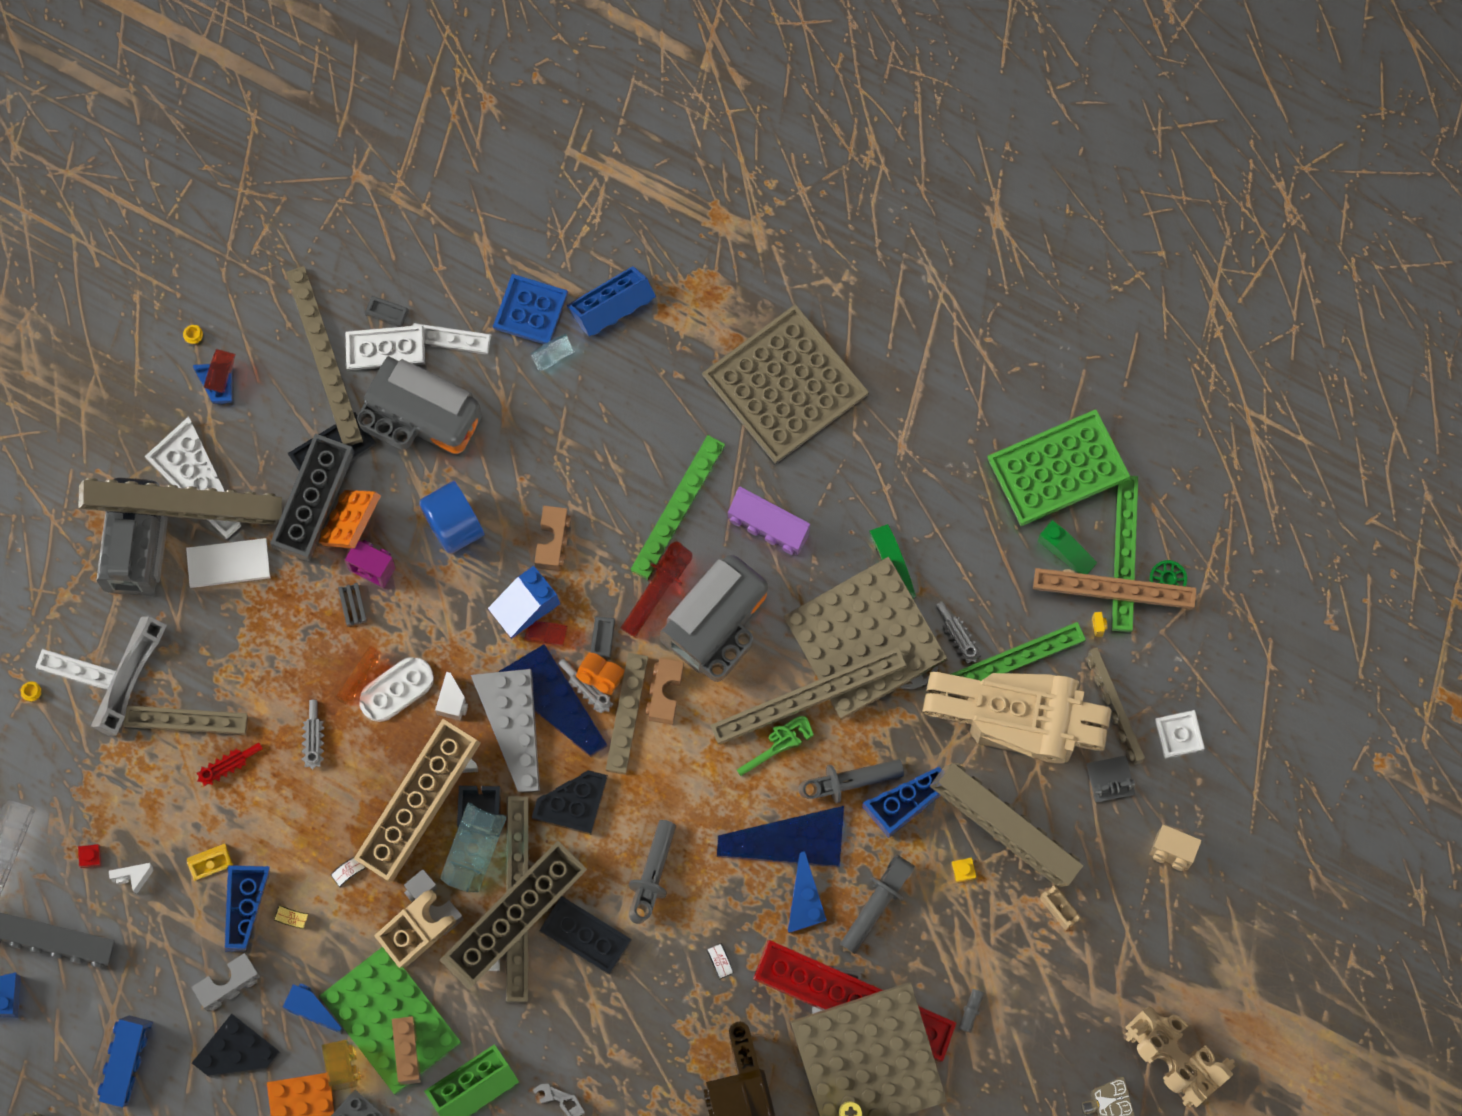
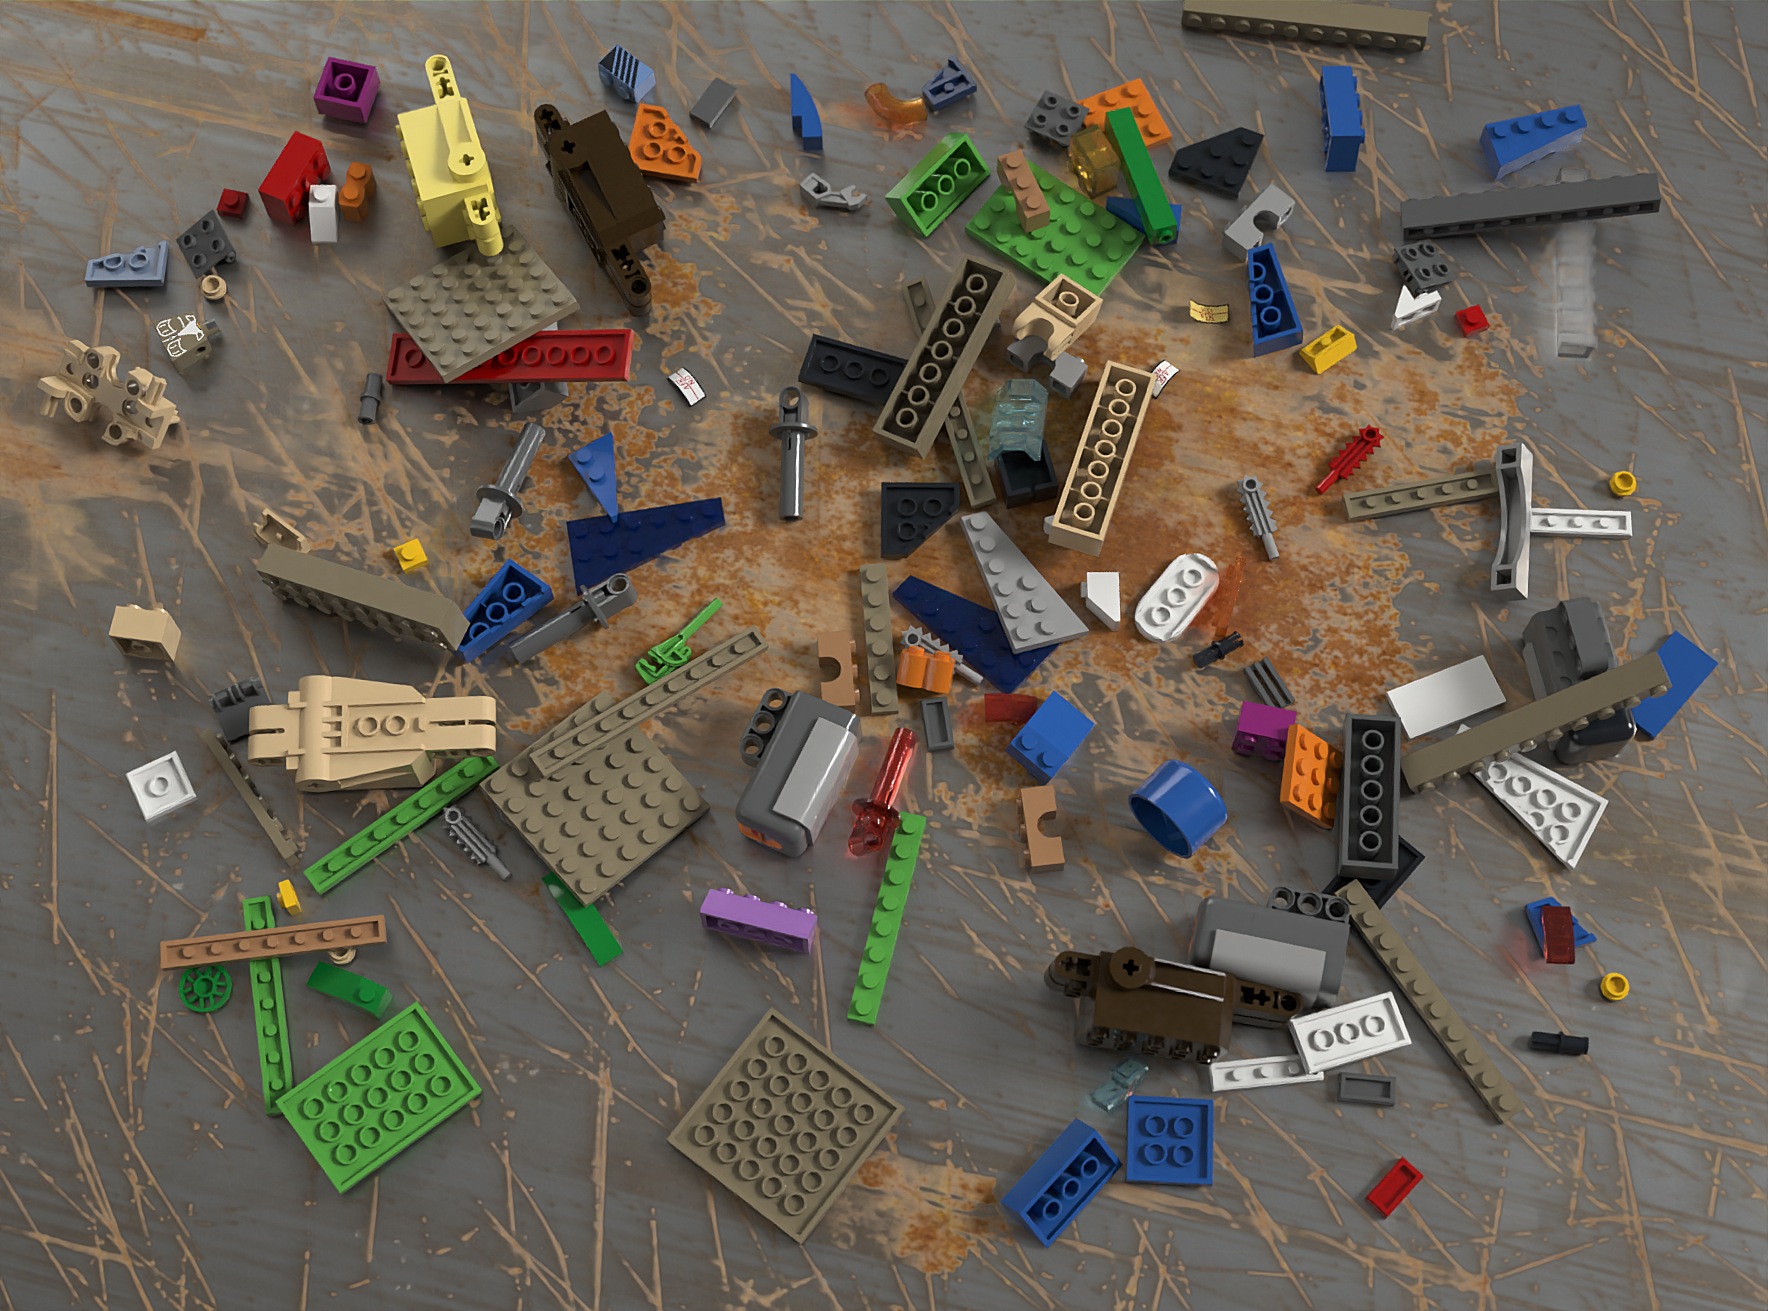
camera: 165 degrees right, 5 degrees down
none -> dark brown piece [1044,947,1303,1065]
none -> green brick [1104,107,1178,245]
none -> black axle [1192,631,1244,668]
none -> red tile [1364,1157,1424,1219]
none -> dark grey hinge [1392,240,1455,295]
none -> black axle [1530,1031,1589,1055]
none -> blue tile [1632,630,1719,740]

